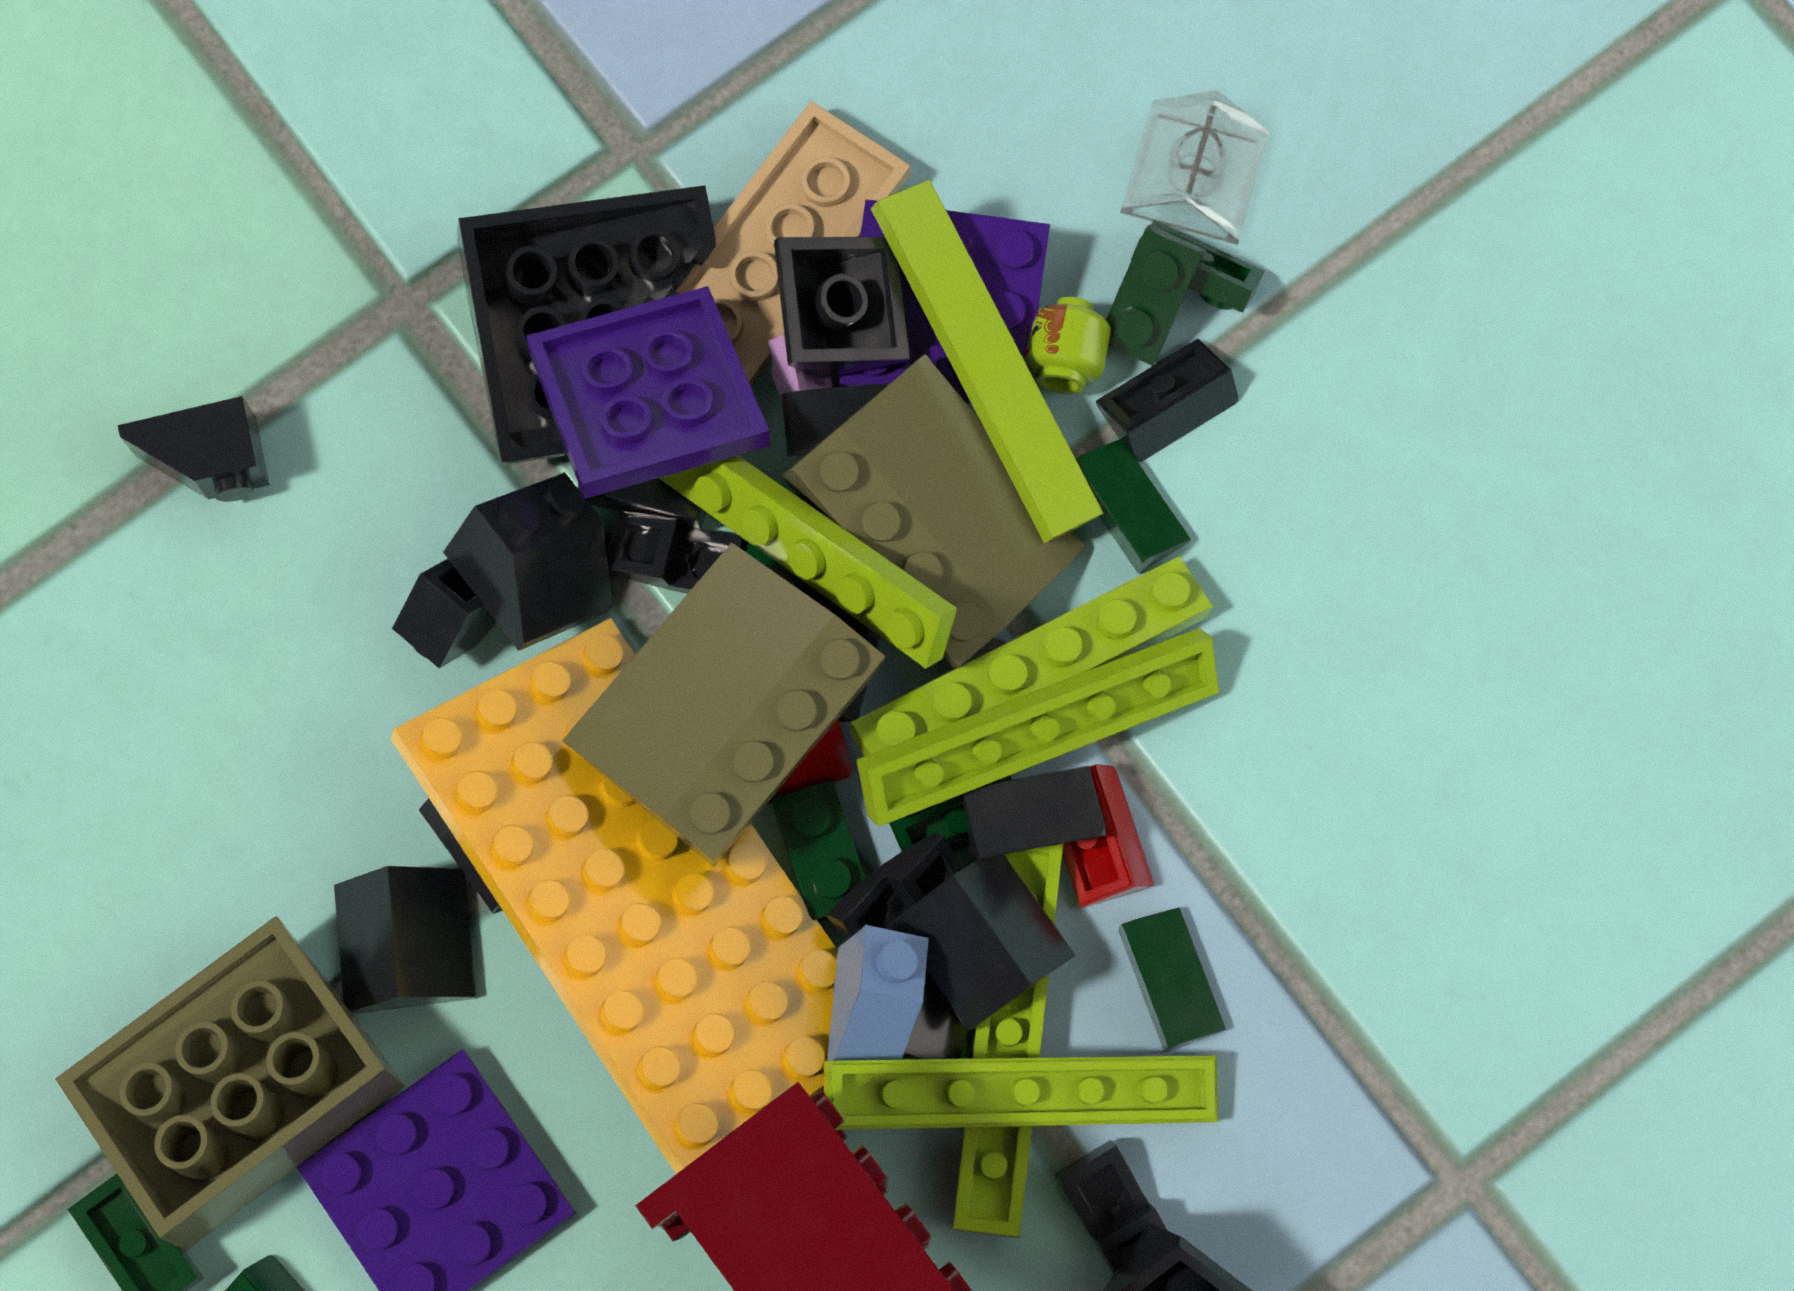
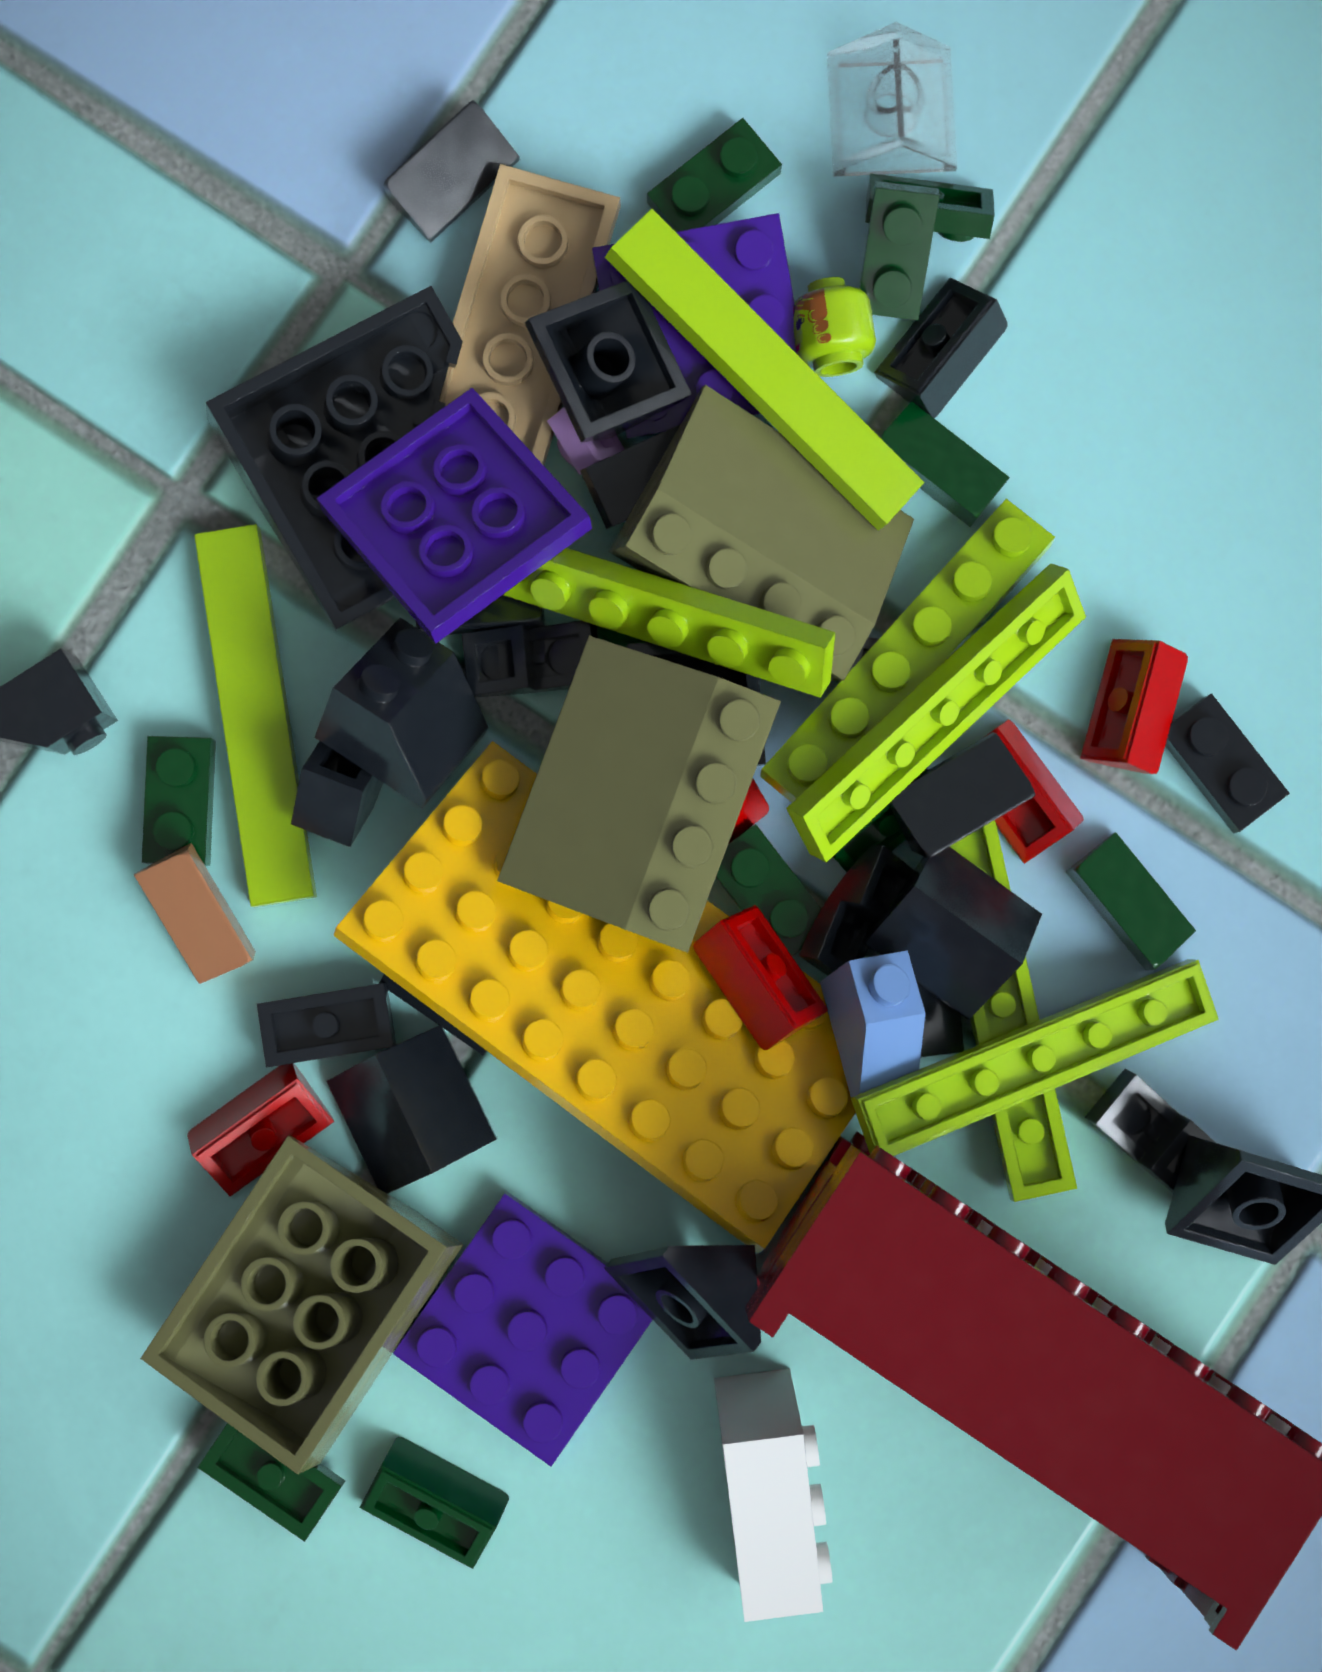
camera: 20 degrees left, 10 degrees up
none -> nougat slope [134,843,256,984]
none -> dark green plate [142,736,216,866]
none -> red slope [187,1063,334,1197]
none -> lime tile [194,524,317,908]
none -> black plate [257,983,396,1068]
none -> slope [383,100,520,243]
none -> black slope [604,1245,761,1360]
none -> dark green plate [647,118,782,232]
none -> red slope [693,905,828,1050]
none -> red slope [1080,639,1188,774]
none -> black plate [1165,693,1290,834]

